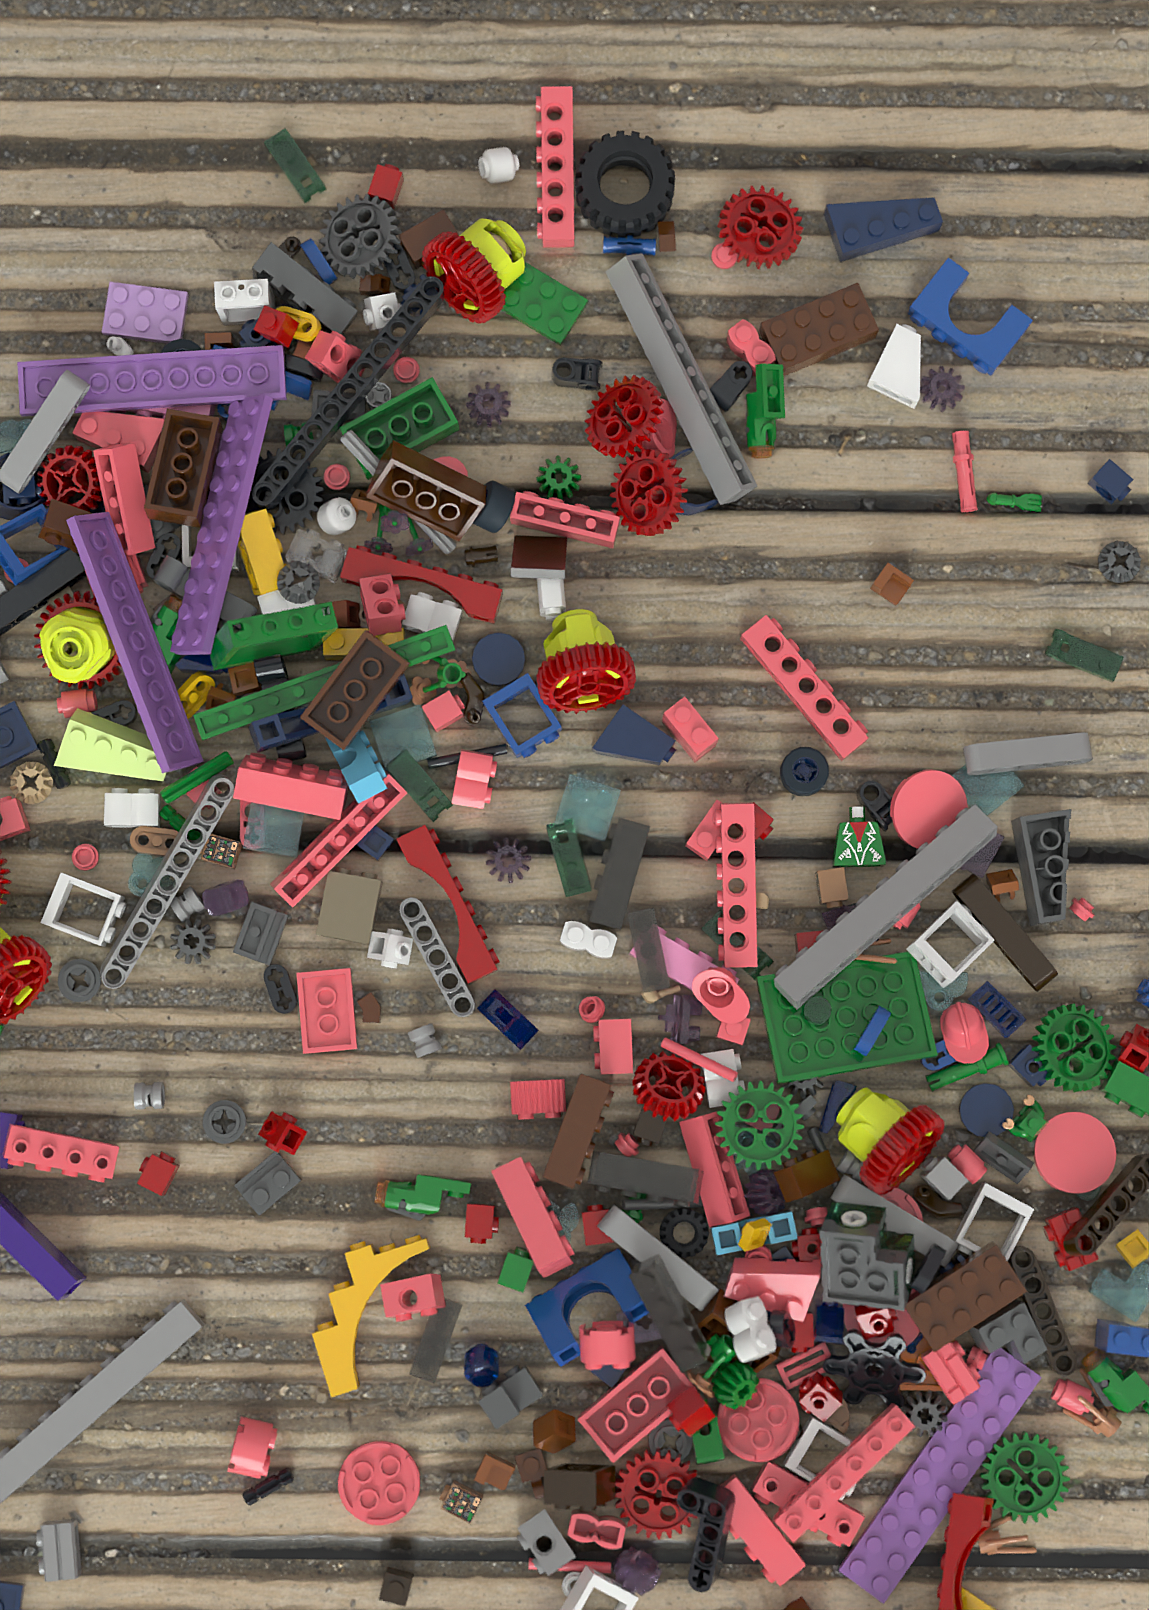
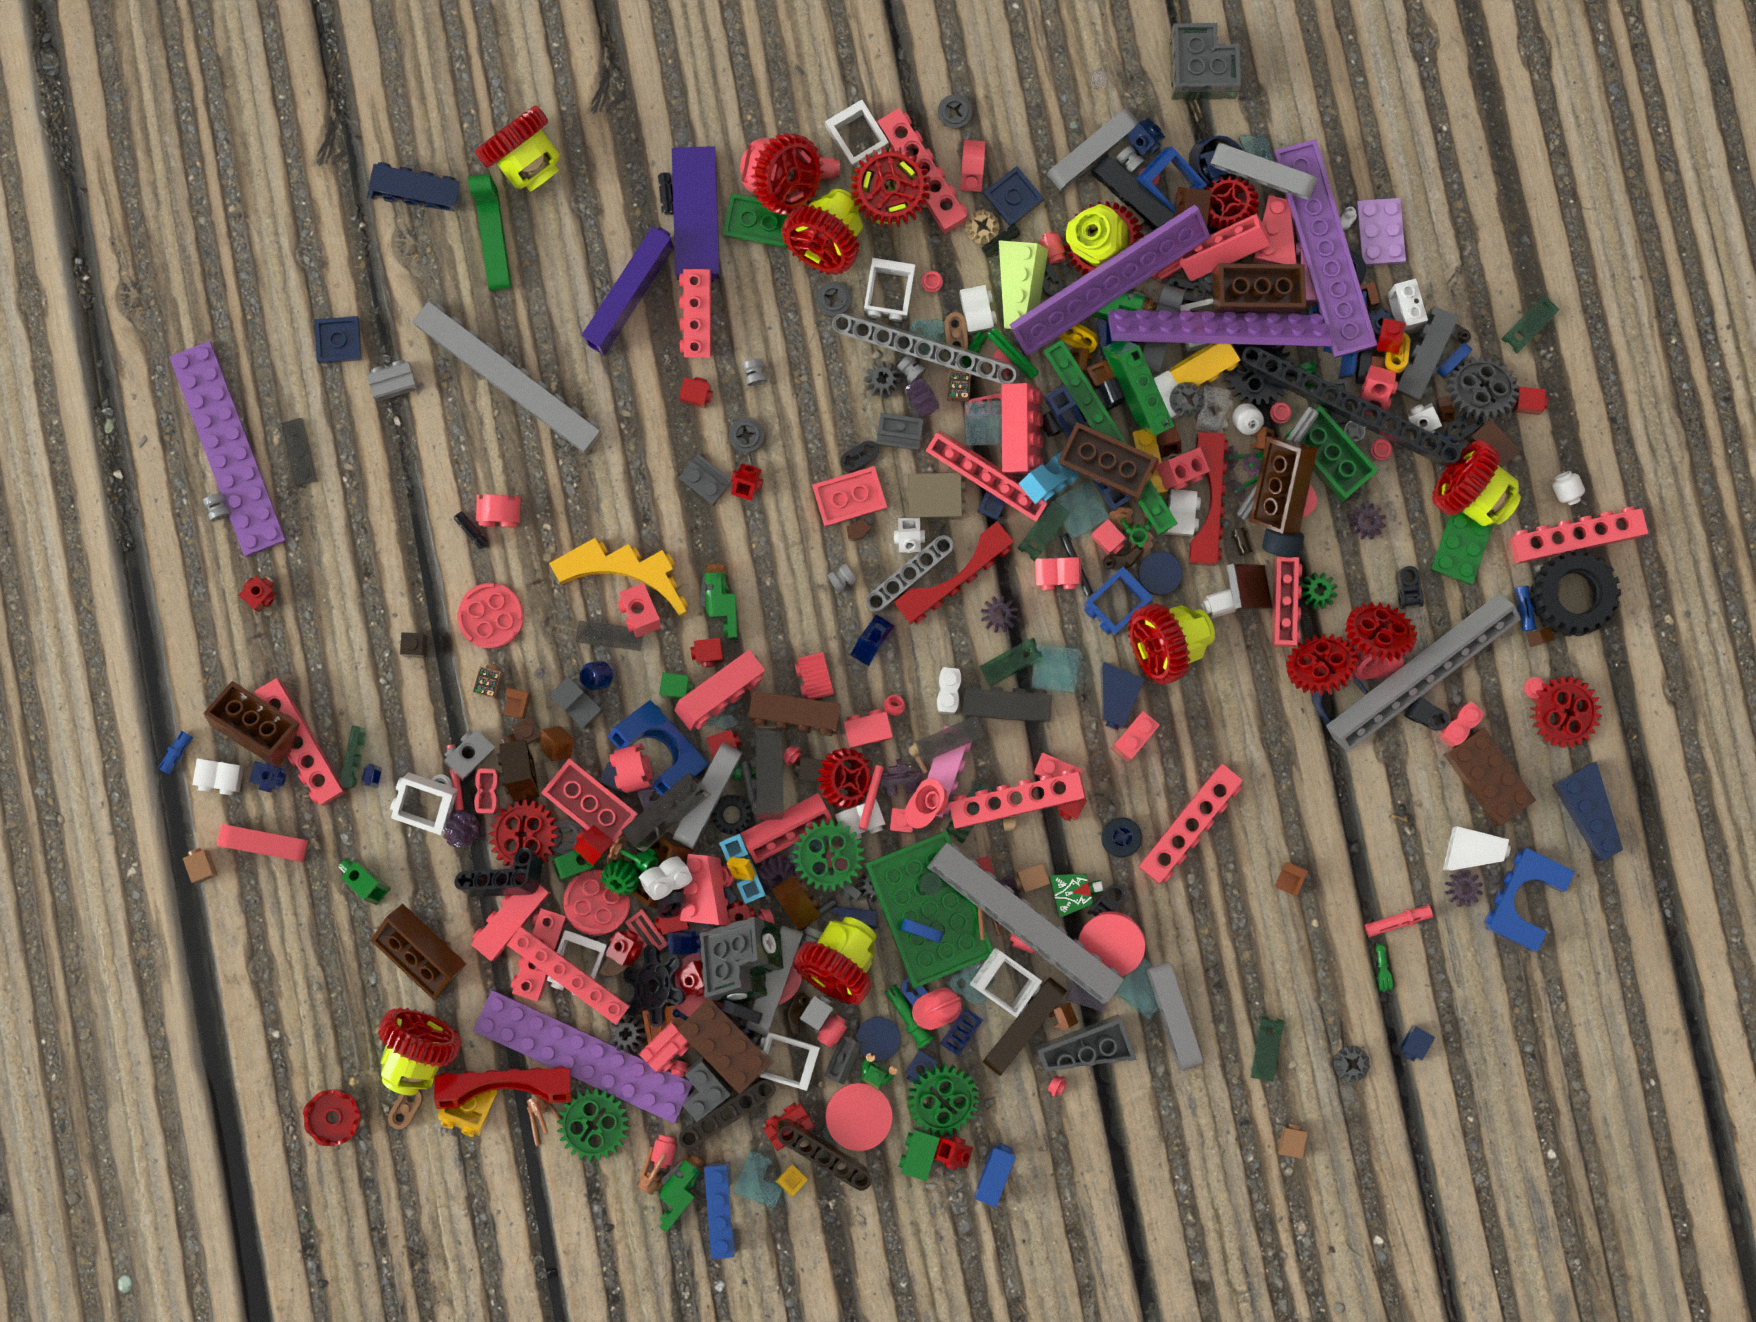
camera: 80 degrees right, 0 degrees up
green plate [745,364,785,459] -> none

